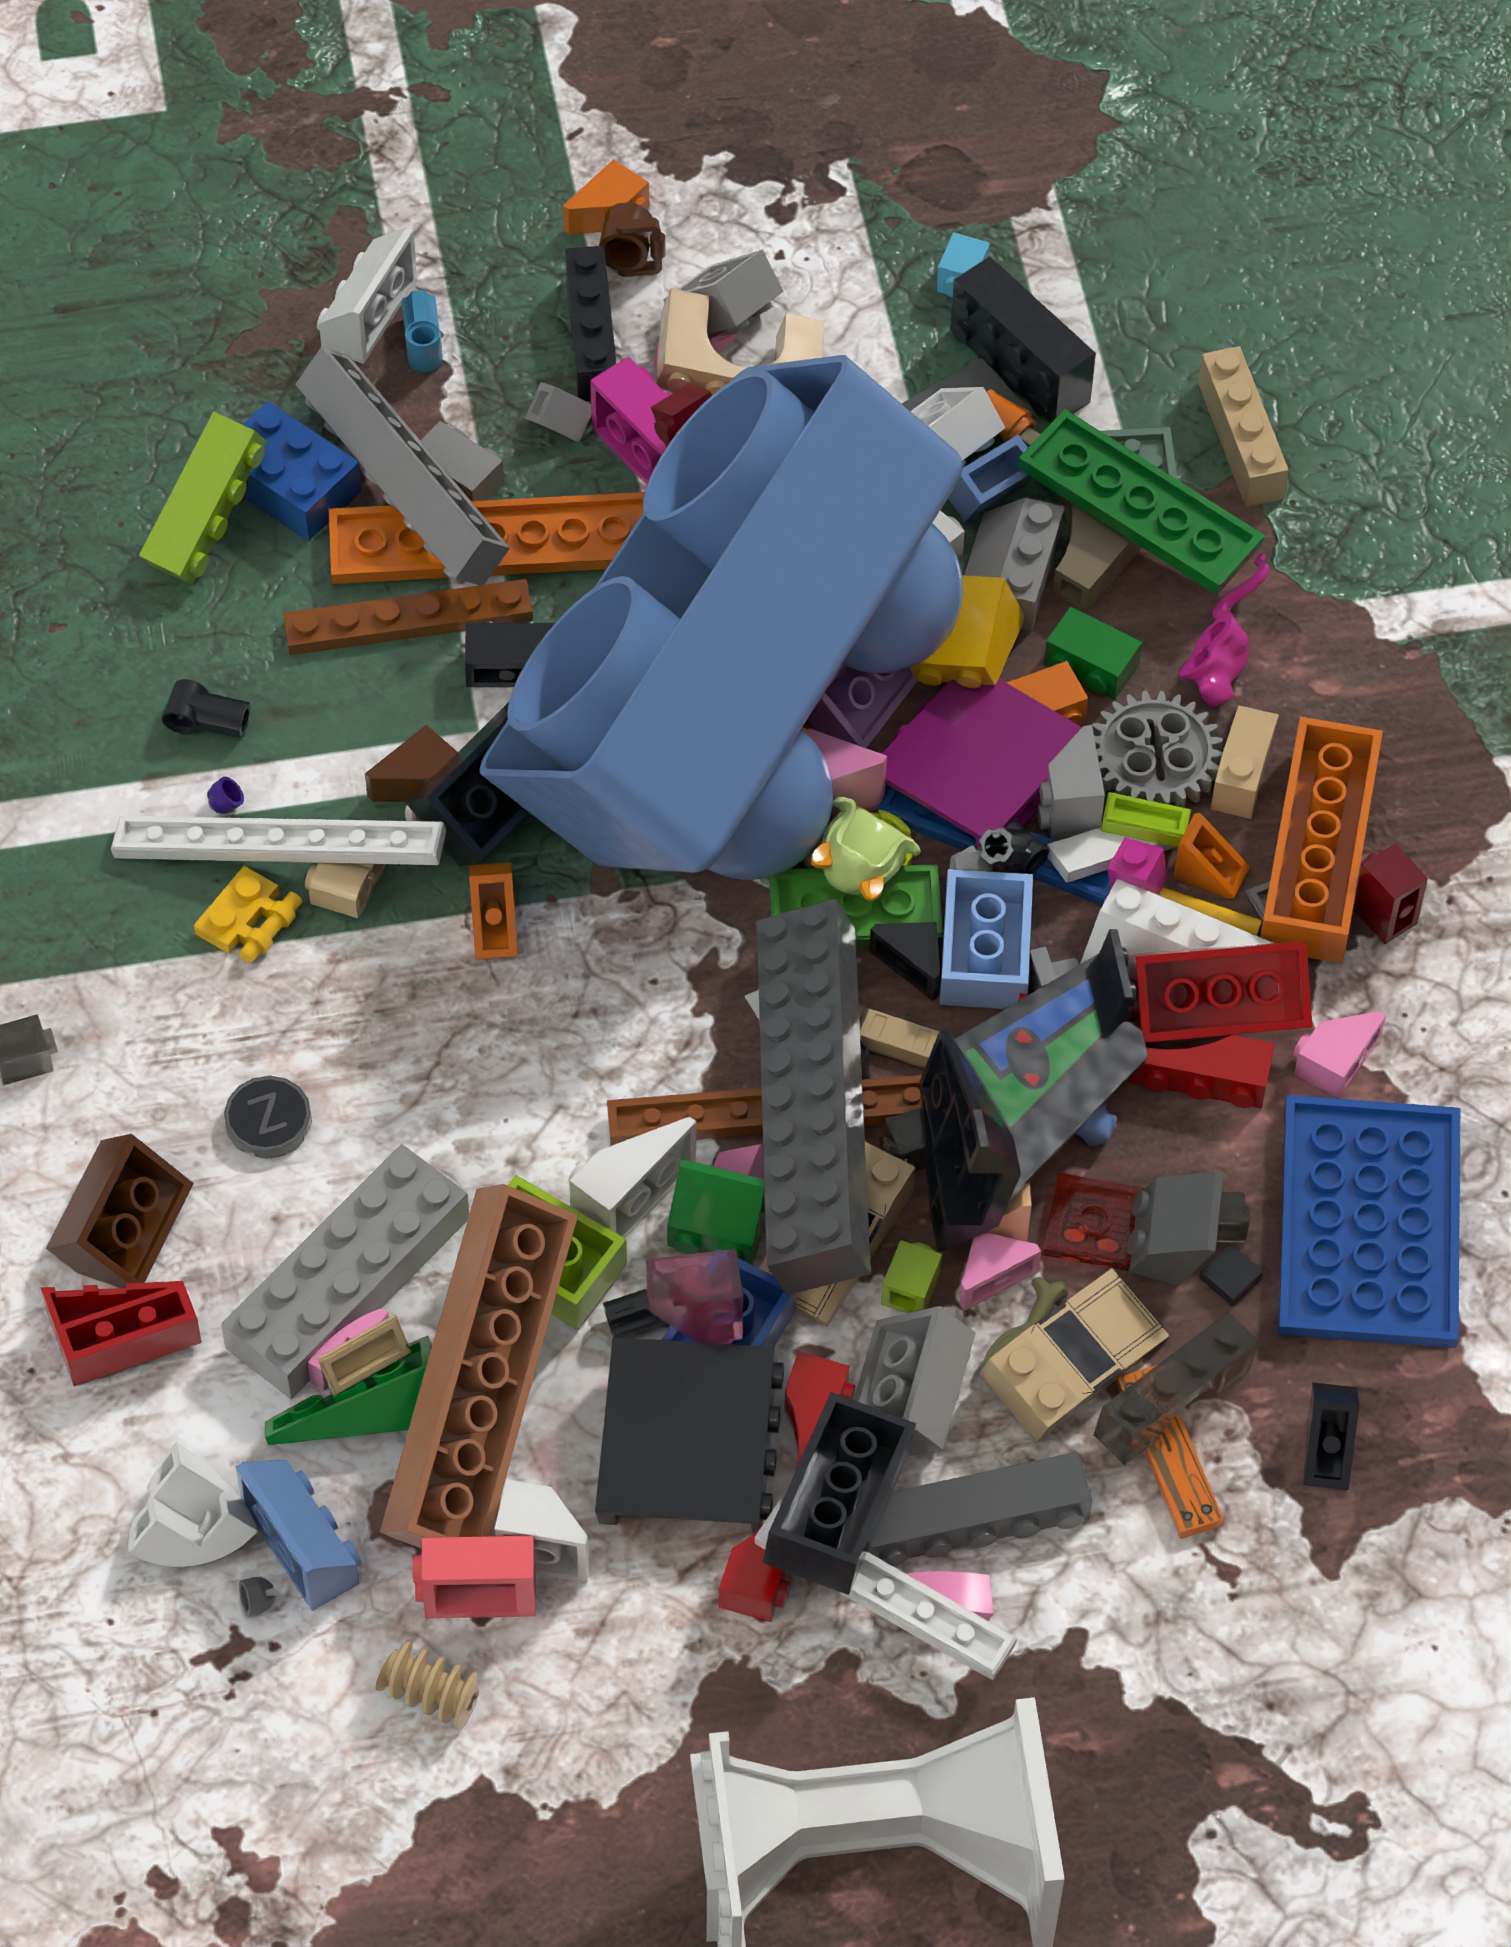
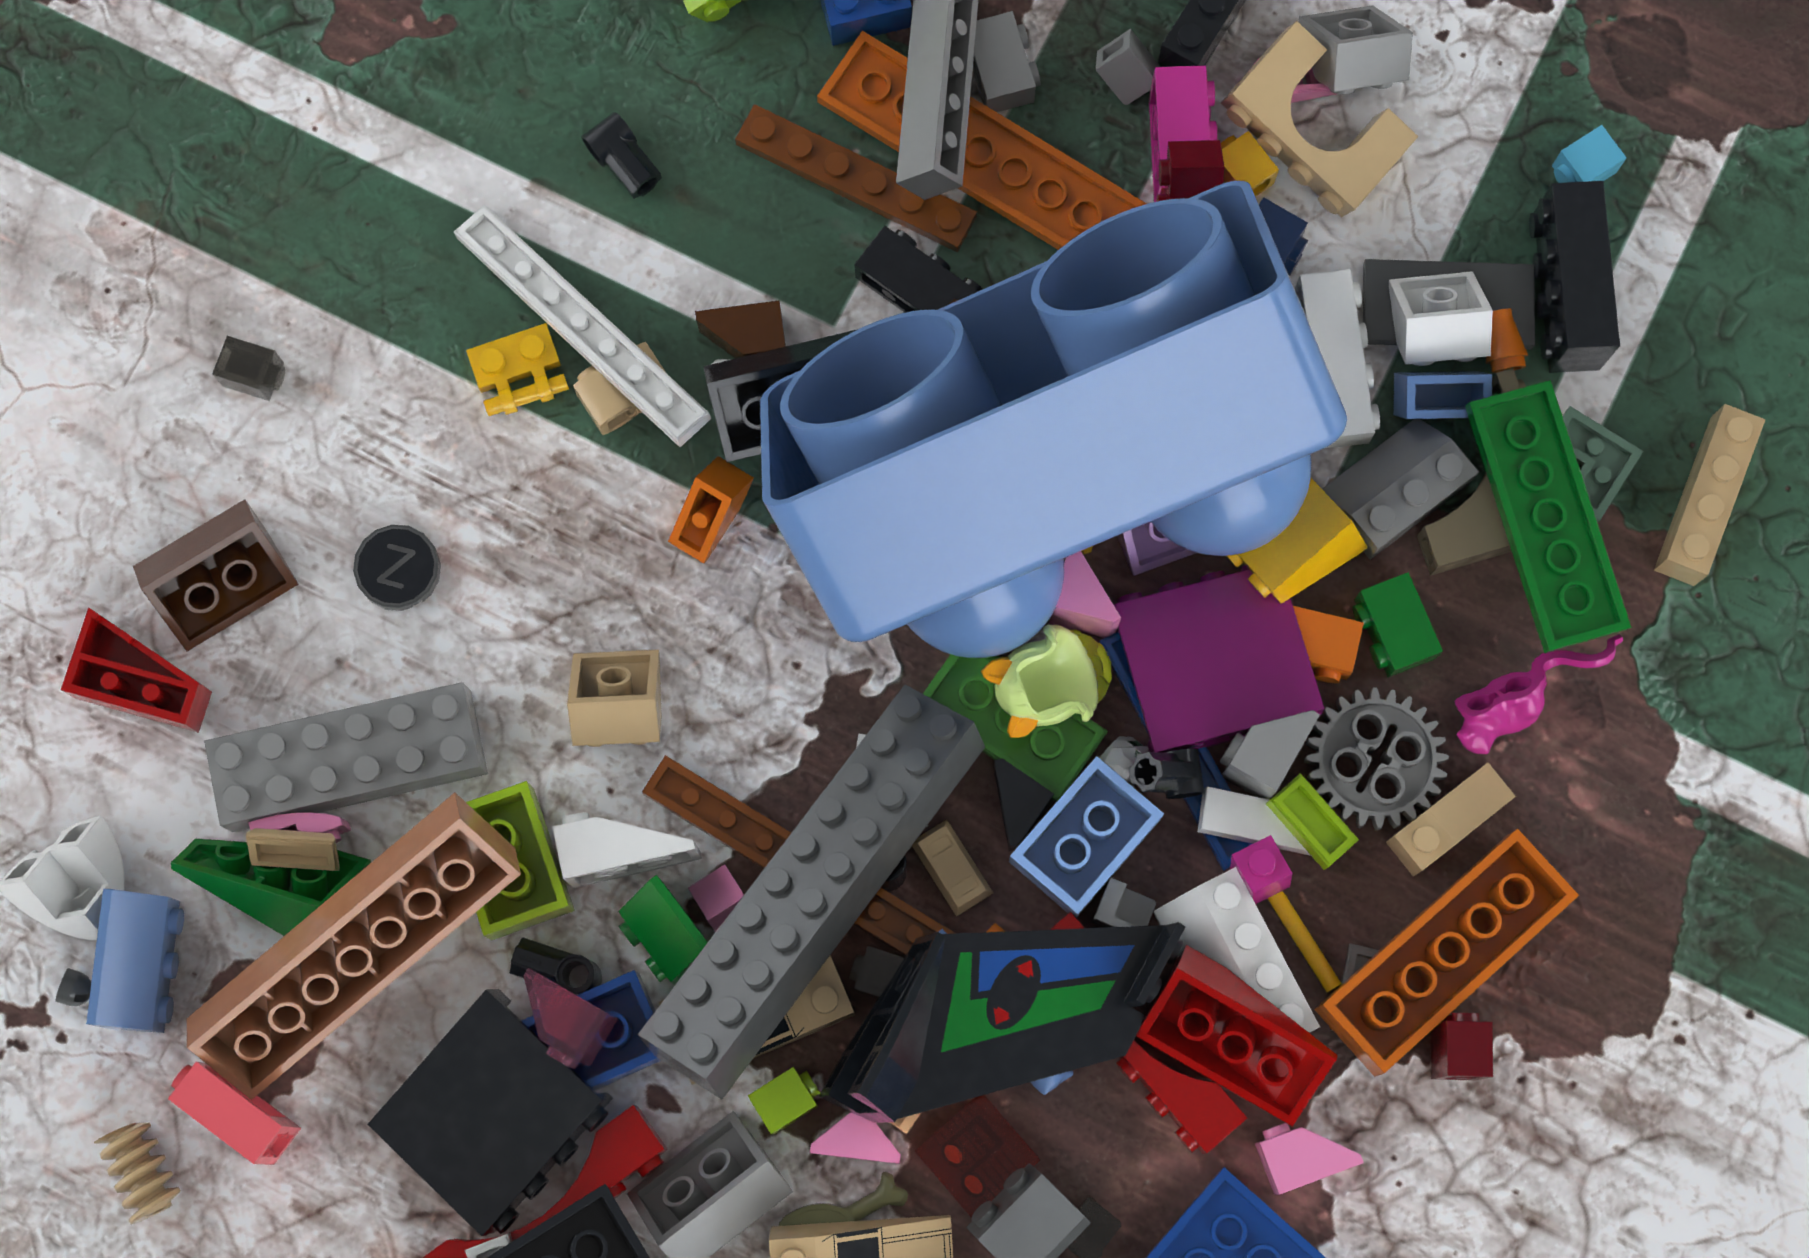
camera: 40 degrees right, 20 degrees up
dark purple hinge [207,777,244,814] -> none
white slope [495,1478,589,1583] -> none
orange slope [1173,813,1250,900] -> none
none -> tan slope [567,649,662,747]

